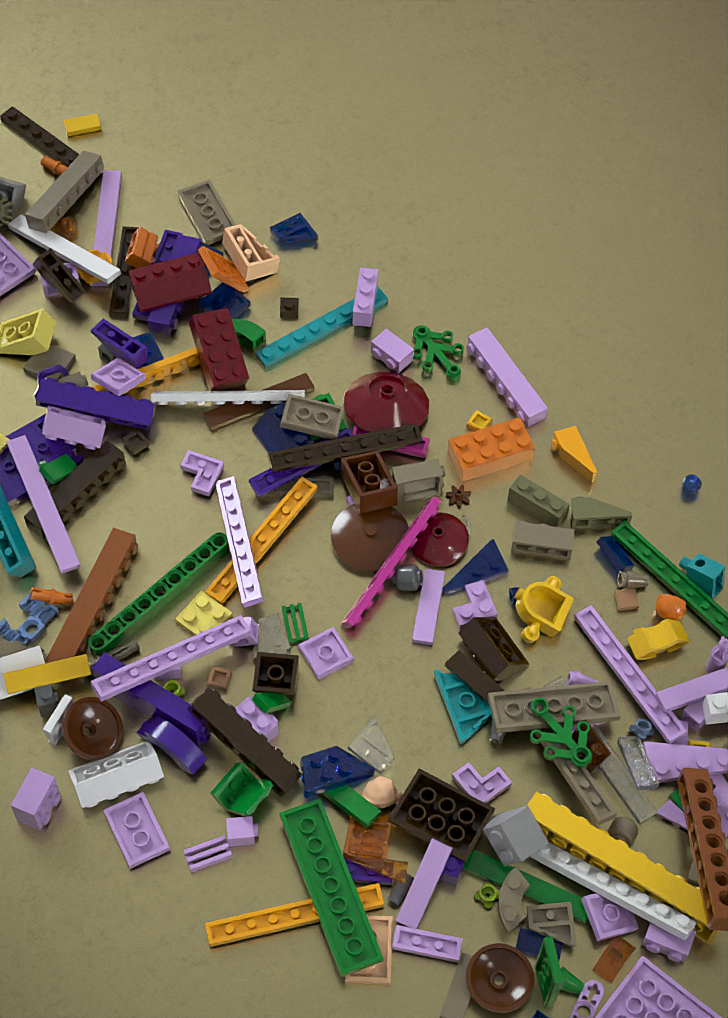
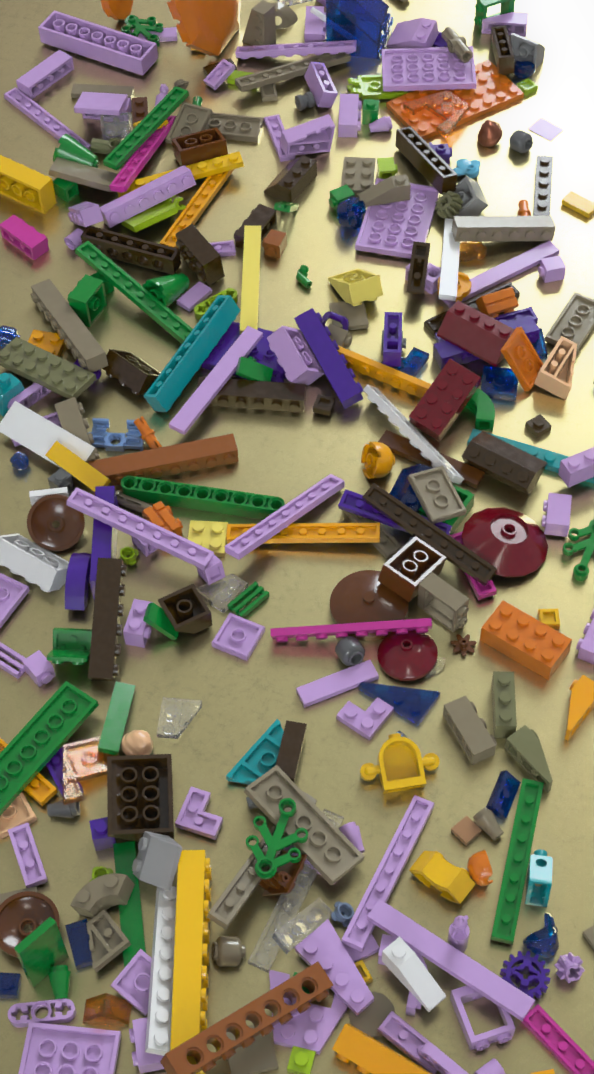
camera: 60 degrees right, 5 degrees down
lavender plate [91,358,146,396] -> none
lavender plate [180,450,224,496] -> none
medium nougat tile [206,666,232,692] -> none
clear blue wing [300,746,375,798] -> none
lavender tile [396,839,453,929] -> none
dark brown slope [458,617,530,681] -> none
none -> orange brick [142,501,183,537]
none -> light orange cylinder [361,442,395,479]
none -> dark brown slope [462,431,548,495]
none -> lavender brick [538,255,566,283]

